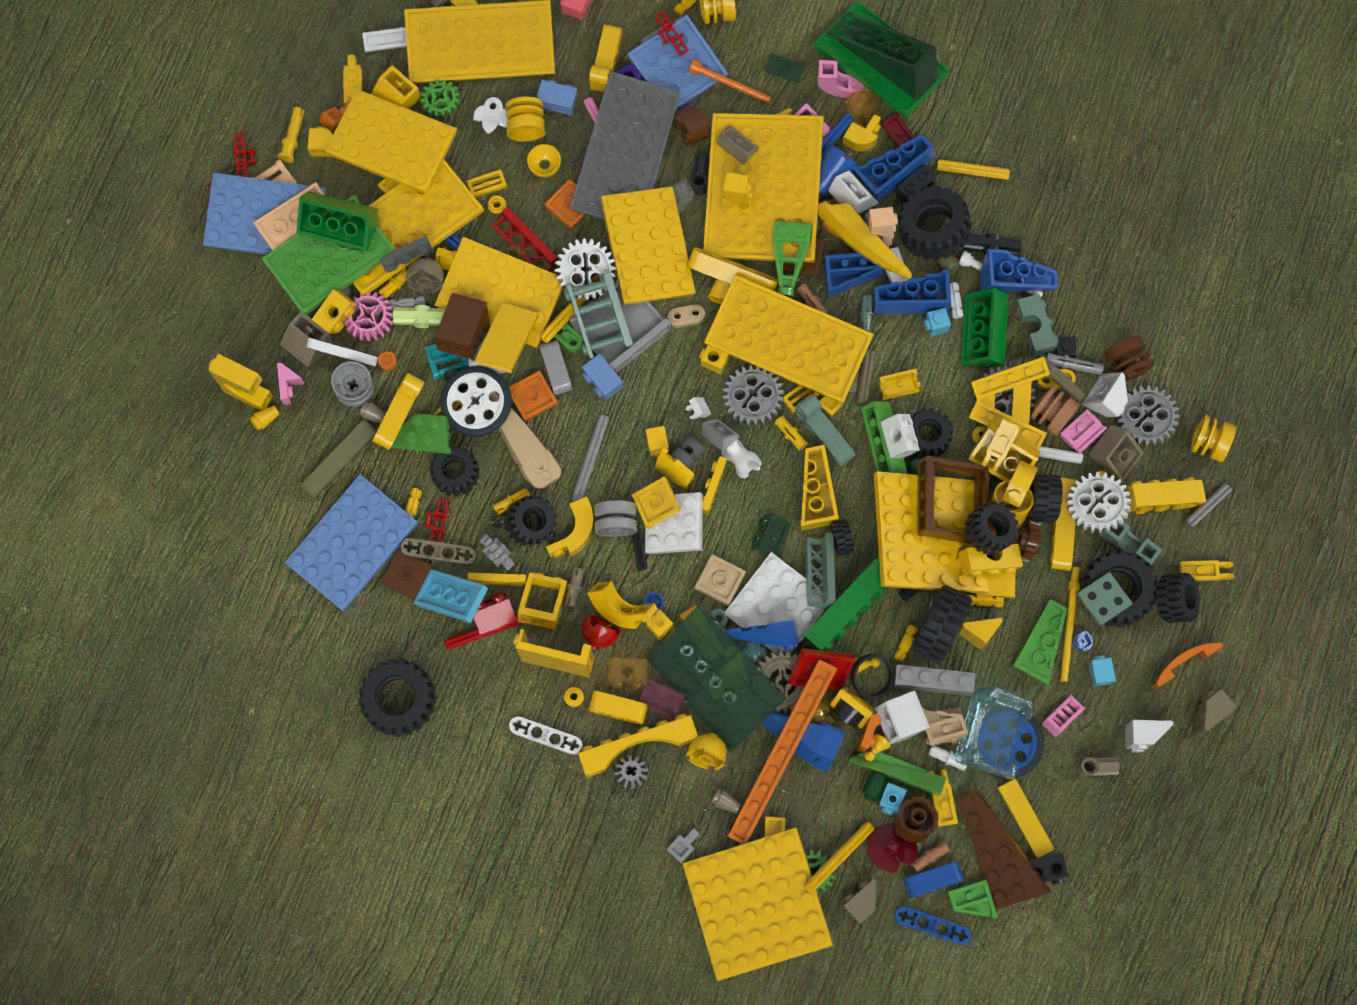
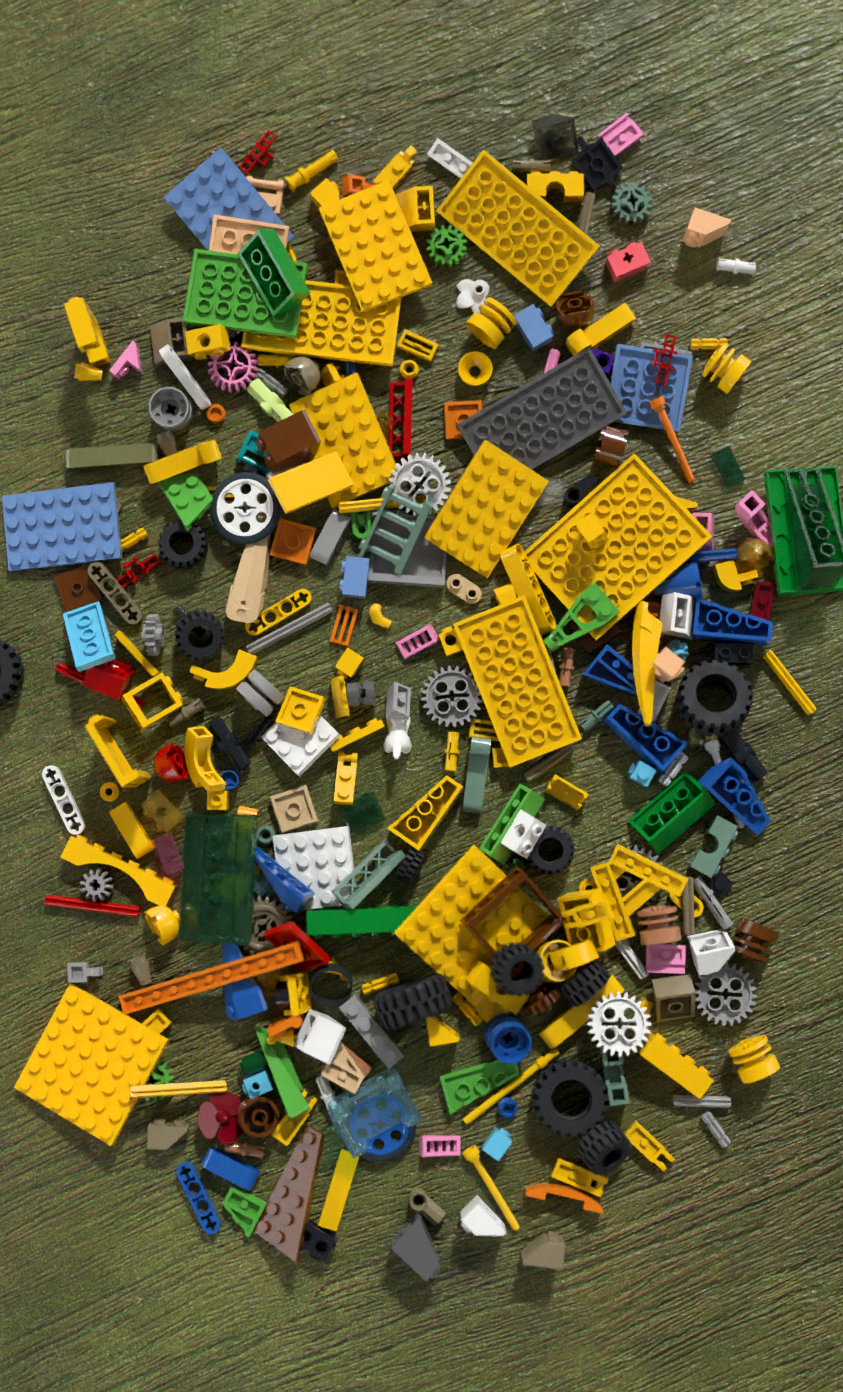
camera: 45 degrees right, 10 degrees up
dark grey hinge [381,236,433,273] -> none
yellow axle [493,488,530,516] -> none
white tile [686,397,711,419] -> none
dark tan slope [717,126,759,165] -> none
sand green tile [1076,572,1133,626] -> none
none -> red axle [44,895,140,917]
none -> black piece [205,715,252,772]
none -> yellow beam [245,589,312,636]
none -> orange tile [330,604,359,646]
none -> yellow plate [333,751,358,805]
none -> yellow arm [369,603,392,629]
none -> dark grey slope [391,1211,440,1281]
none -> bright pink slope [396,624,440,659]
none -> yellow piece [463,1145,519,1231]
none -> blue wheel [484,1013,532,1064]
none -> yellow plate [551,1157,609,1197]
none -> reddish brown cylinder [556,291,594,328]
none -> light grey axle [701,1111,731,1148]

